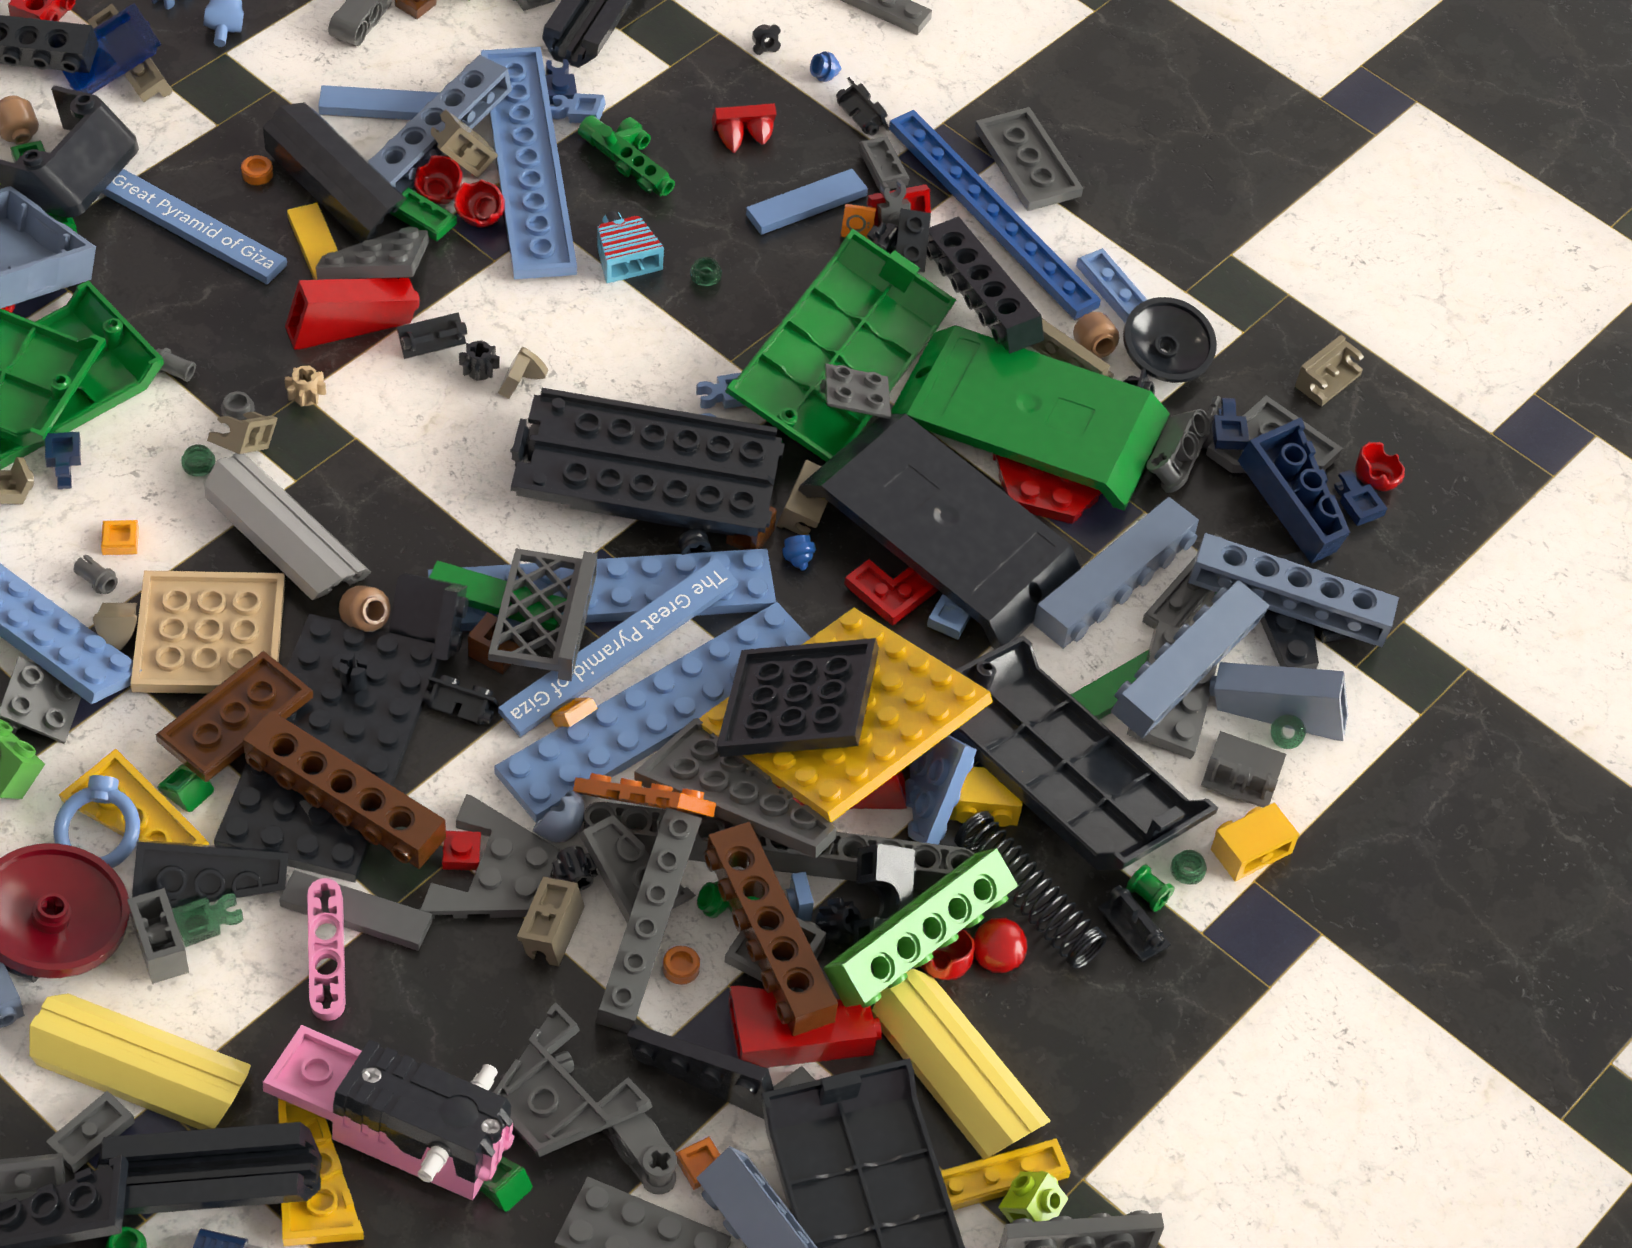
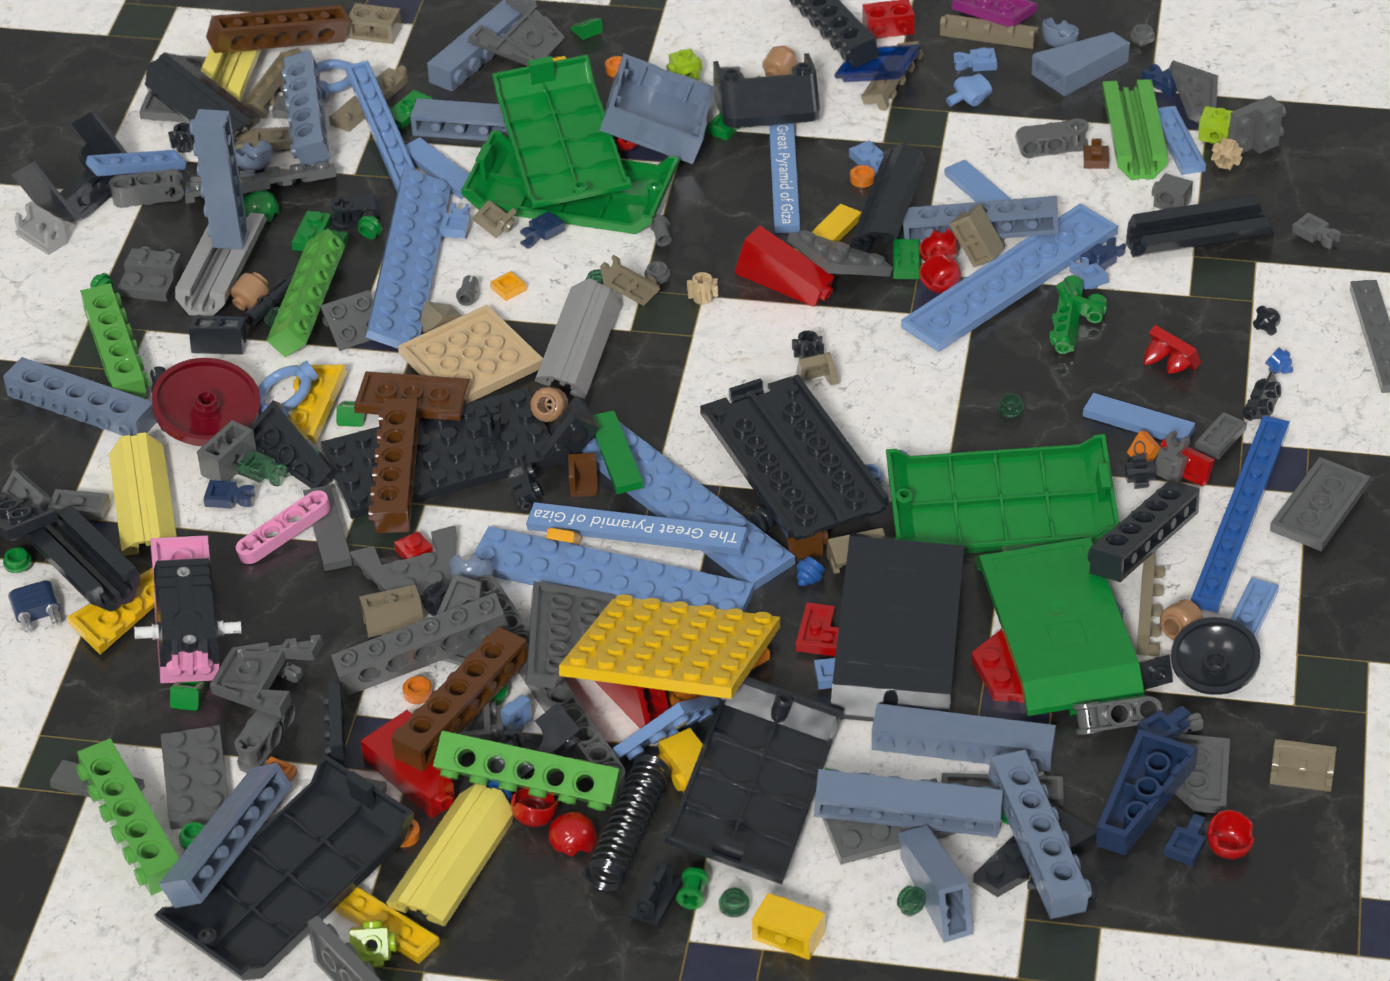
camera: 65 degrees right, 10 degrees down
black hinge [396,312,467,359] -> none
dark grey fence [488,548,598,681] -> none
orange wing [573,773,716,817] -> none
medium azure torso [597,211,664,283] -> none
black plate [716,638,879,757] -> none
dark grey hinge [820,363,891,419] -> none
black hinge [896,208,931,273] -> none
dark grey hinge [1201,731,1286,808] -> none
none -> dark blue plate [203,480,255,509]
none -> medium blue plate [849,140,884,176]

